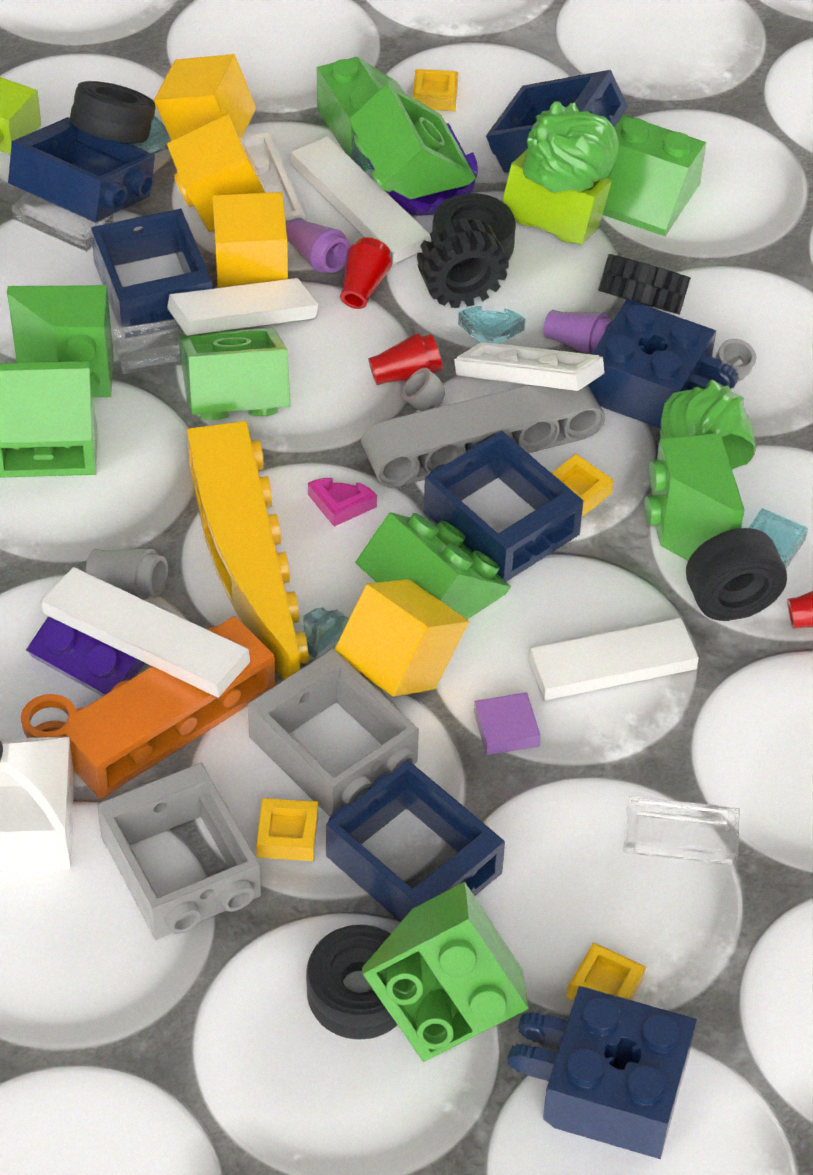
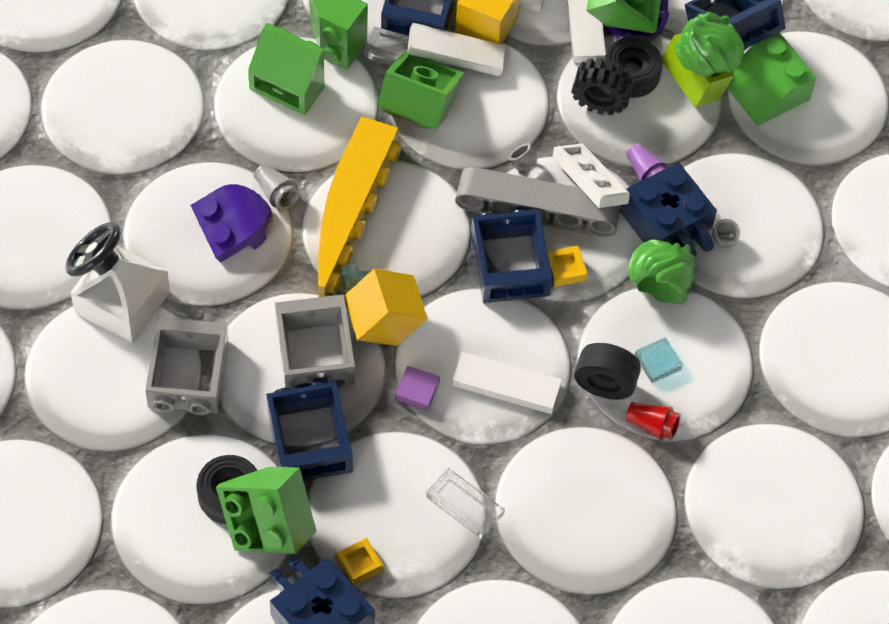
camera: 30 degrees right, 10 degrees up
orange hinge [21,616,276,800] -> none
white tile [41,567,250,698] -> none
yellow plate [256,798,318,861] -> none
medium lavender cone [286,218,350,273] -> none
dark pink tile [308,478,377,527] -> none
red cone [340,237,392,309] -> none
bright green slope [355,512,511,619] -> none
red cone [368,332,443,386] -> none
clear light blue tile [458,306,525,344] -> none
black tyre [598,254,691,315] -> none
bright green slope [644,433,745,561] -> none

